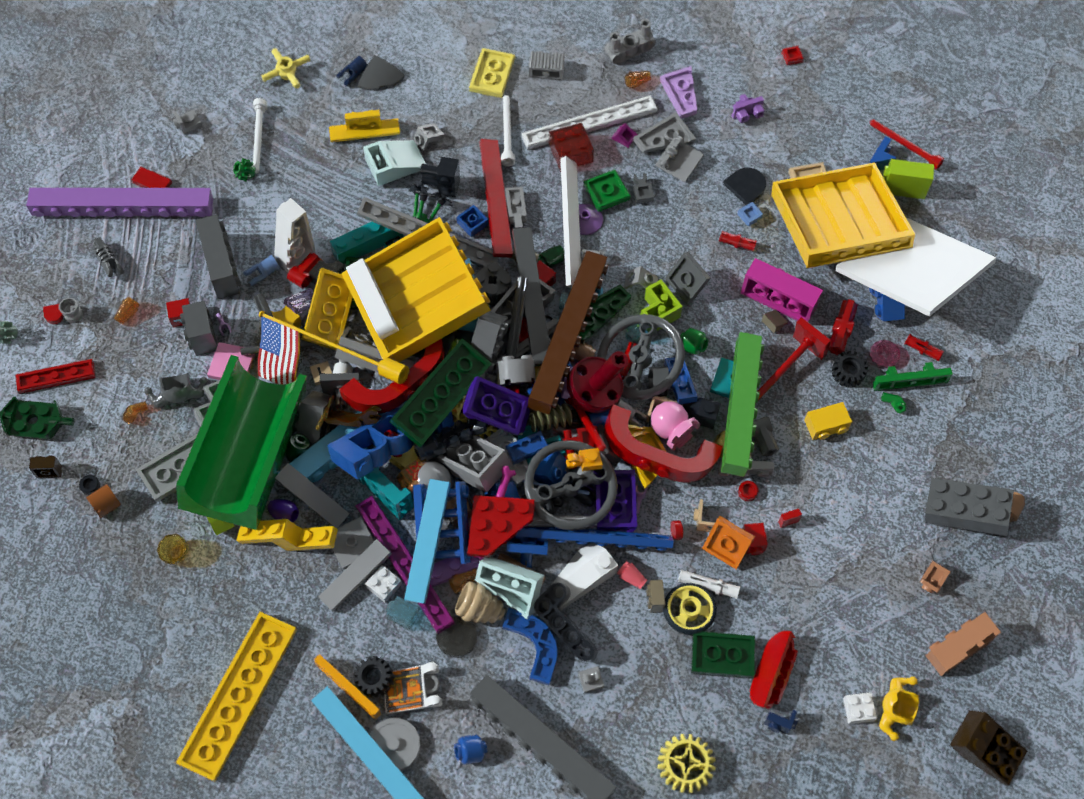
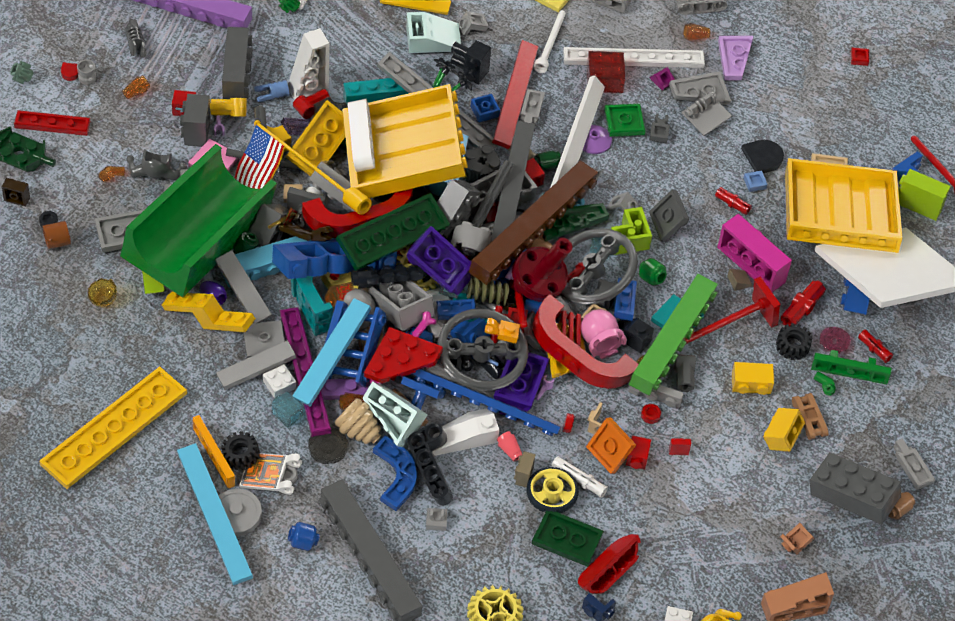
camera: 15 degrees right, 10 degrees down
medium lavender hips [731,94,764,123] -> none
none -> yellow piece [210,98,247,117]
none -> red tile [560,310,581,347]
none -> yellow brick [763,408,805,452]
none -> medium nougat plate [792,393,828,440]
none -> light grey hinge [893,438,935,490]

